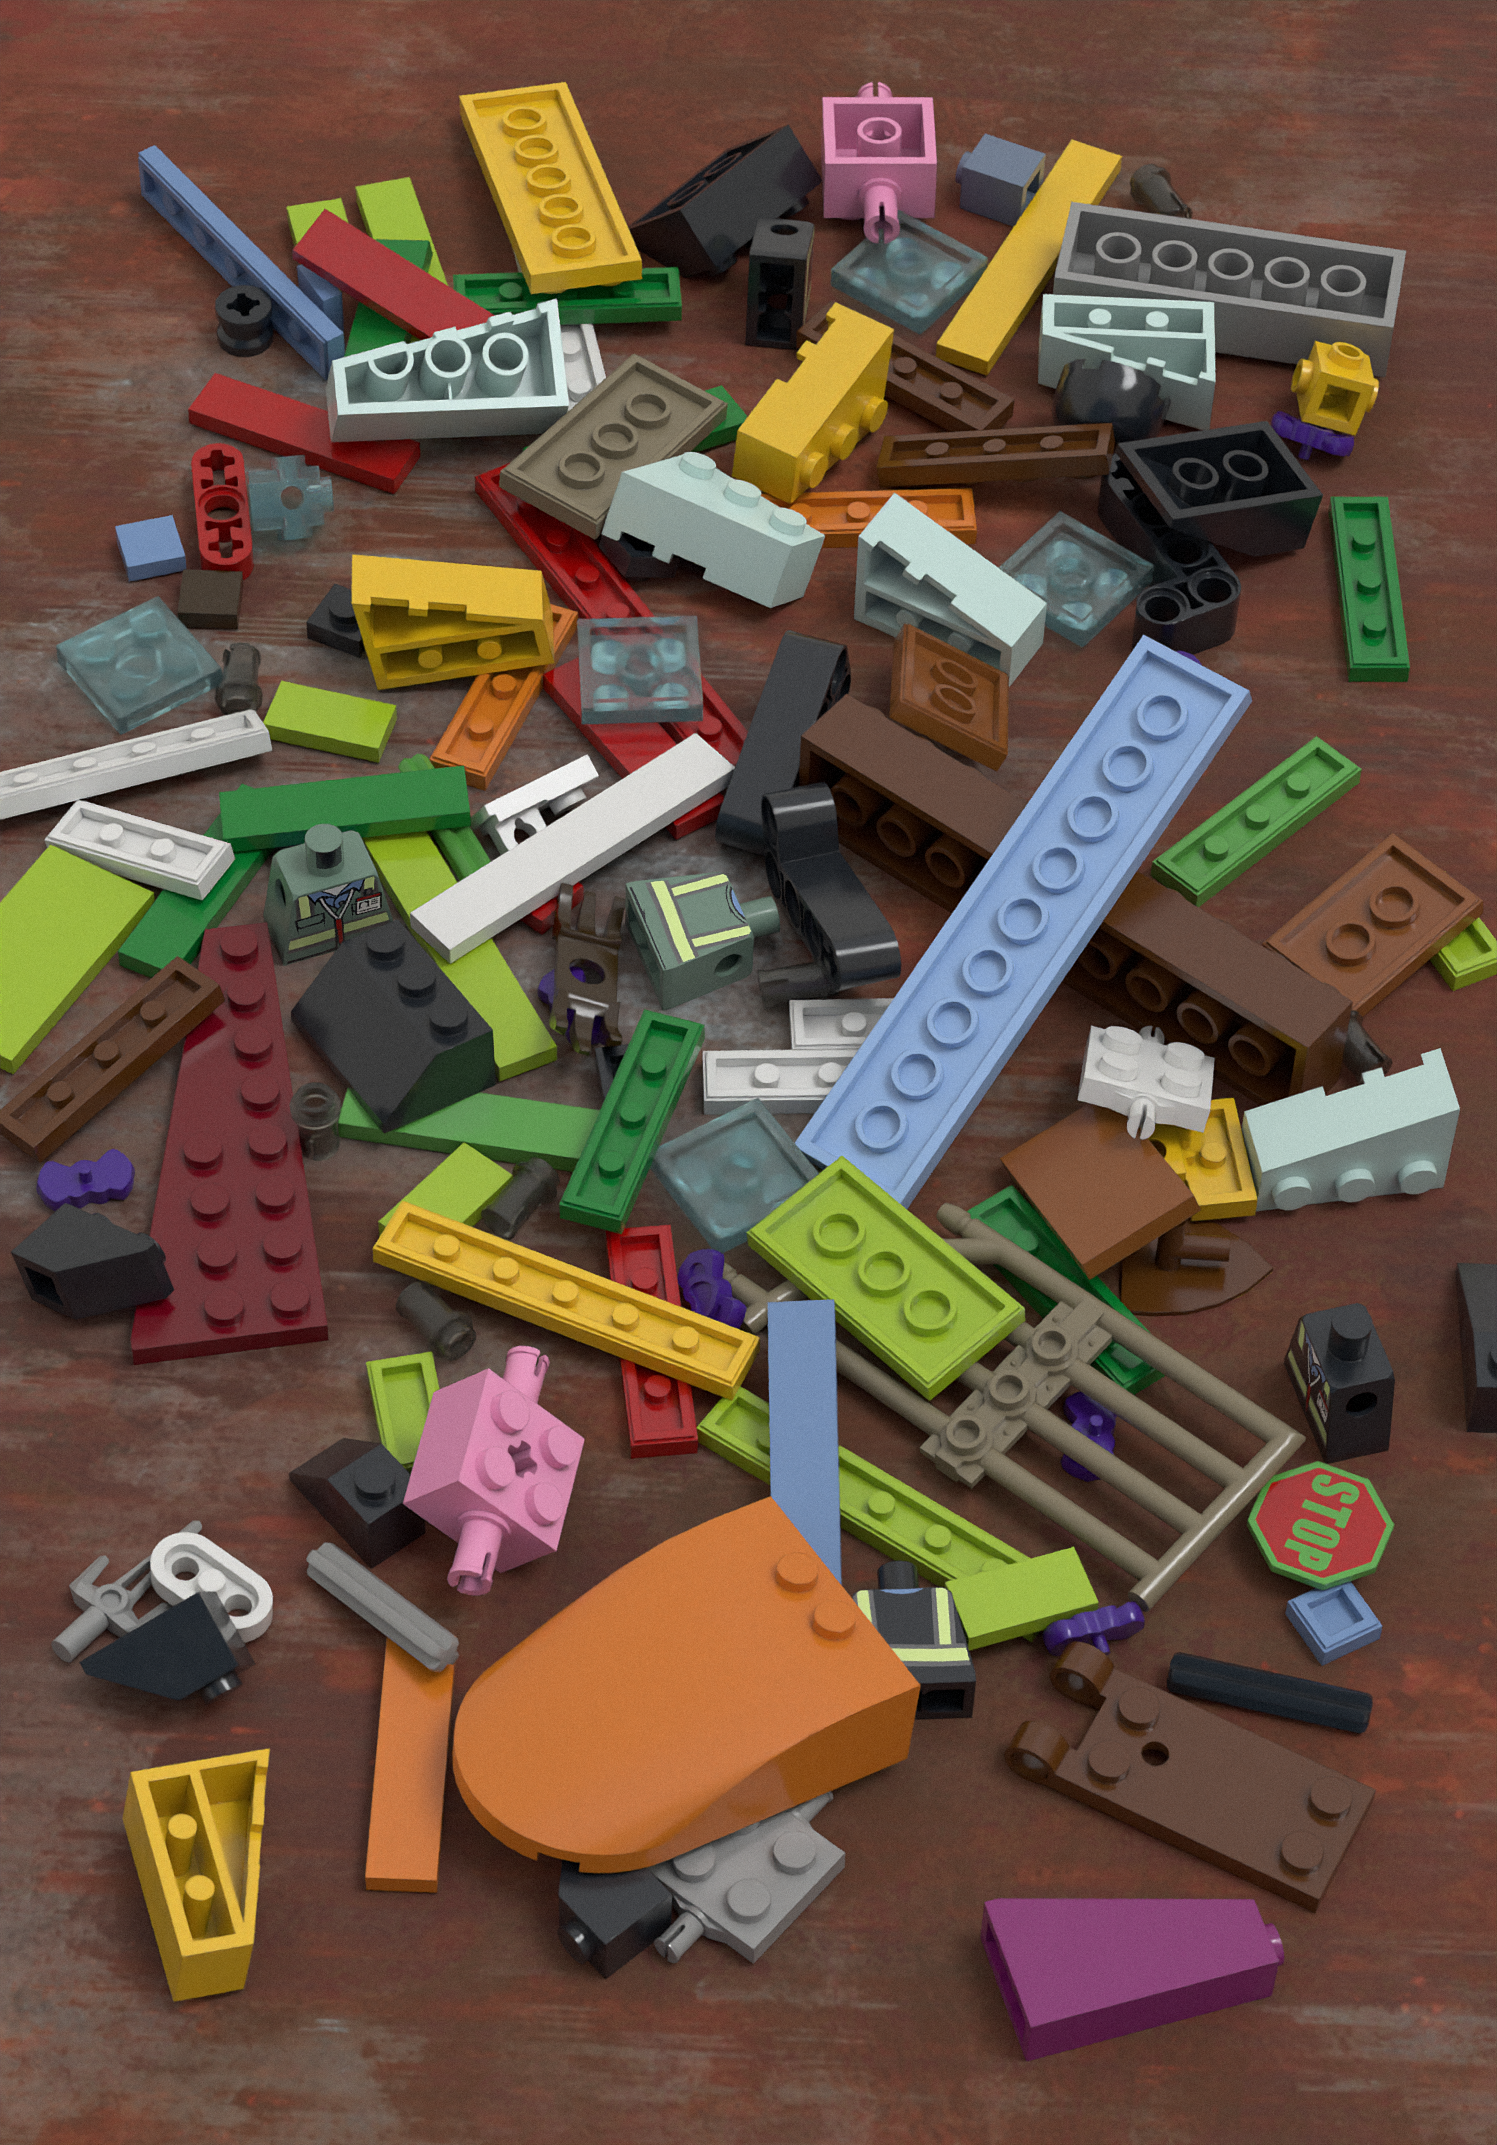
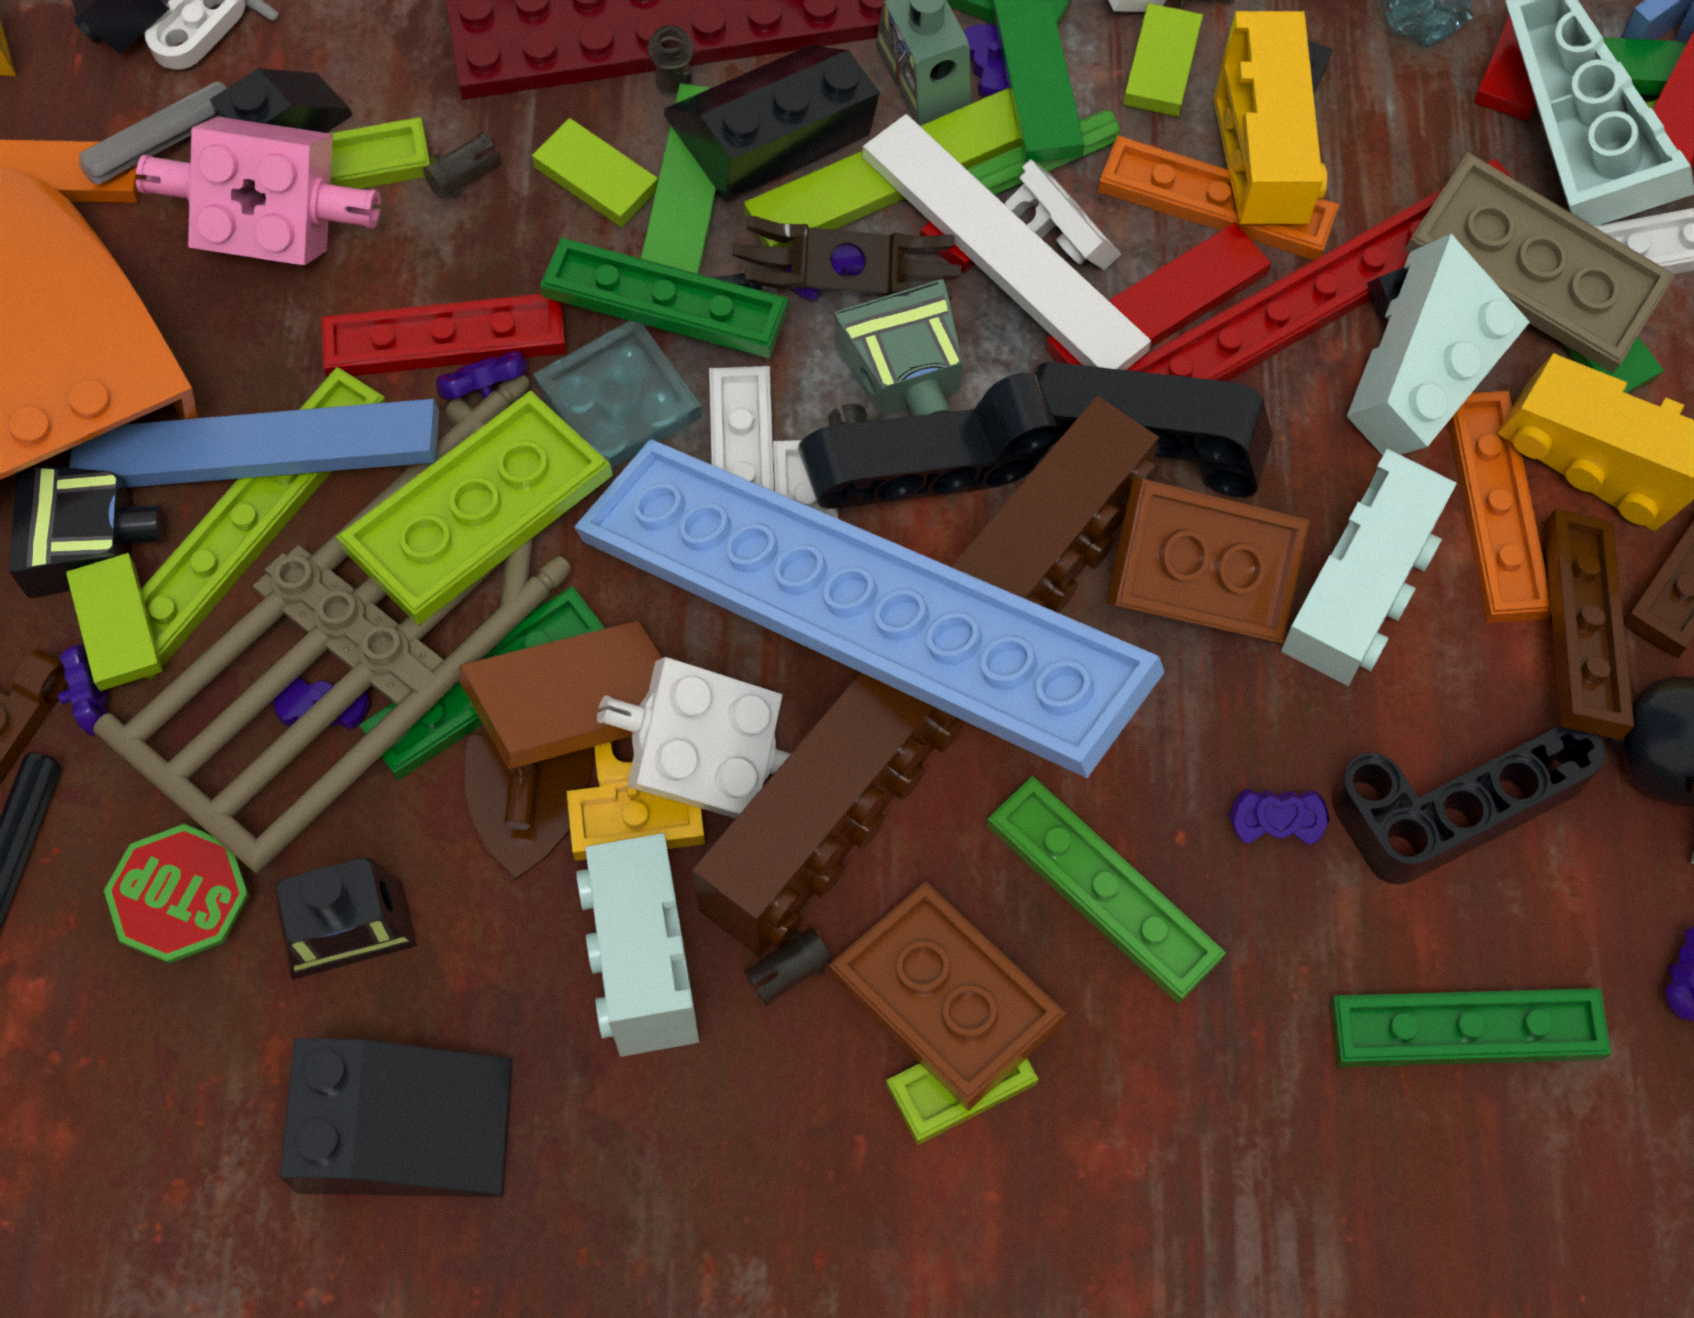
camera: 90 degrees right, 15 degrees up
yellow tile [373,1200,760,1400] -> none
clear smoke pin [481,1157,560,1240] -> none
clear light blue plate [577,616,703,724] -> none
clear light blue plate [999,511,1154,648] -> none
black slope [1115,421,1323,557] -> none
medium blue tile [1285,1581,1383,1666] -> none

